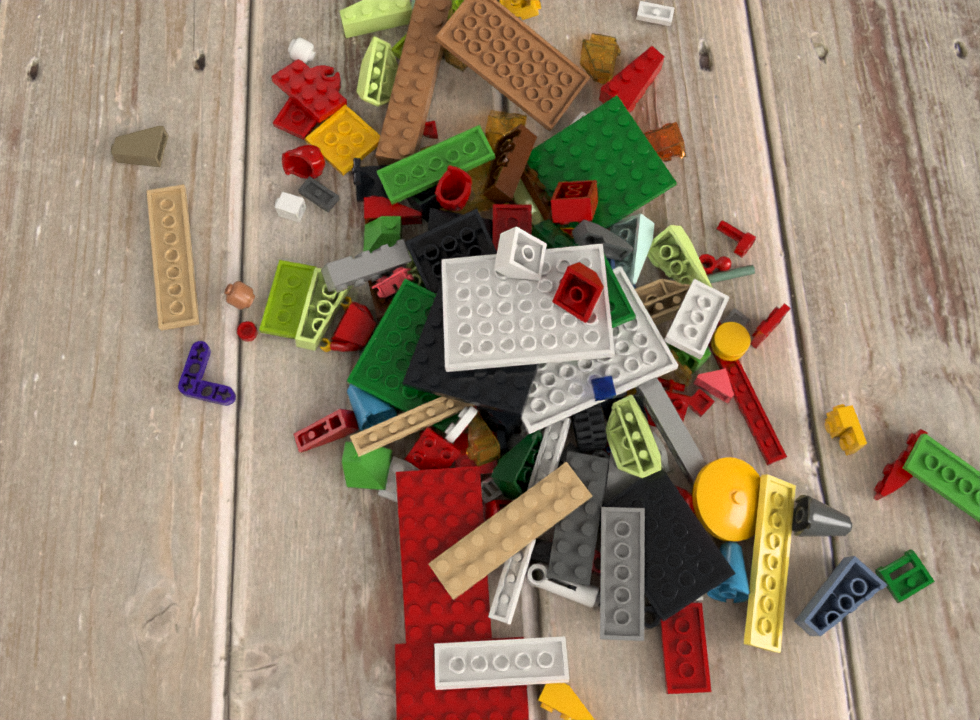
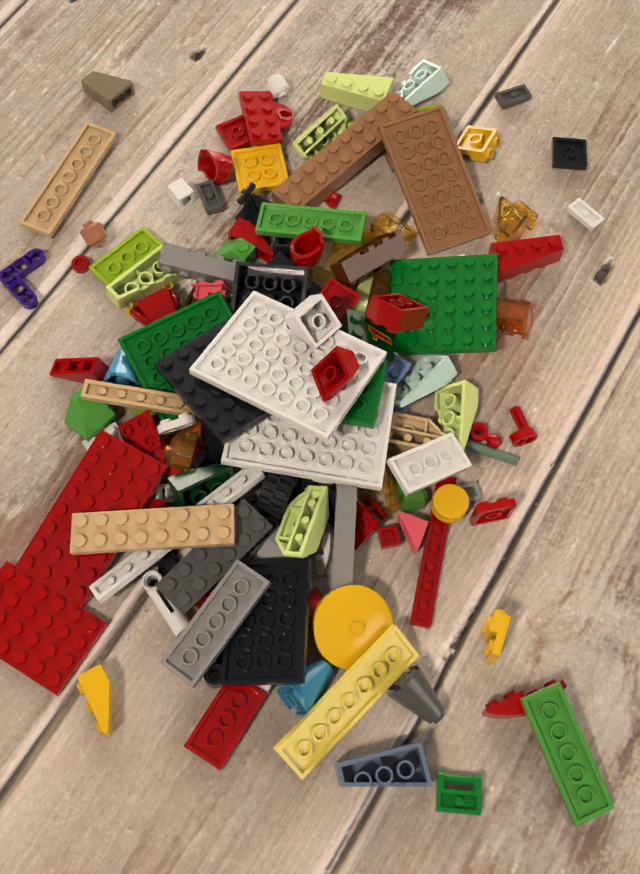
camera: 30 degrees right, 5 degrees down
white plate [434,636,569,690] -> none
dark grey slope [572,220,633,261] -> none
clear blue plate [591,376,616,401] -> none

